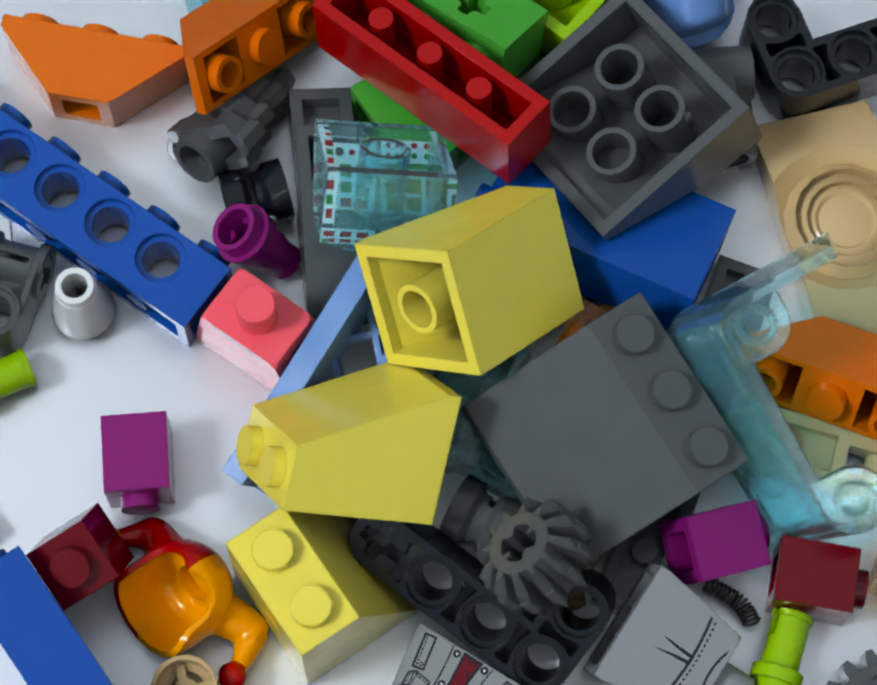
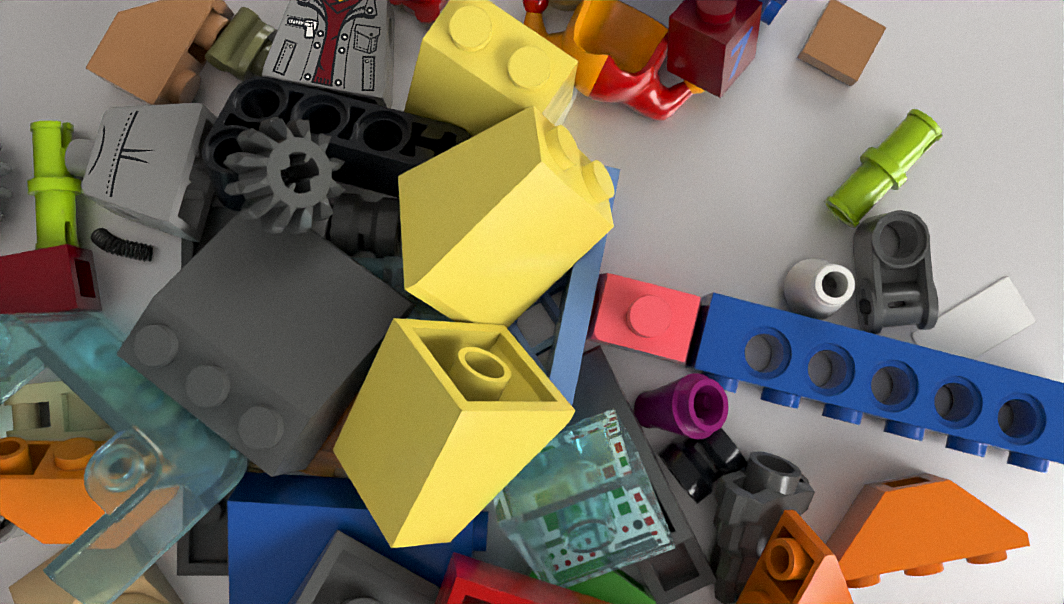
camera: 155 degrees right, 15 degrees up
magenta brick [101,411,176,515] -> none
magenta brick [658,499,772,585] -> none

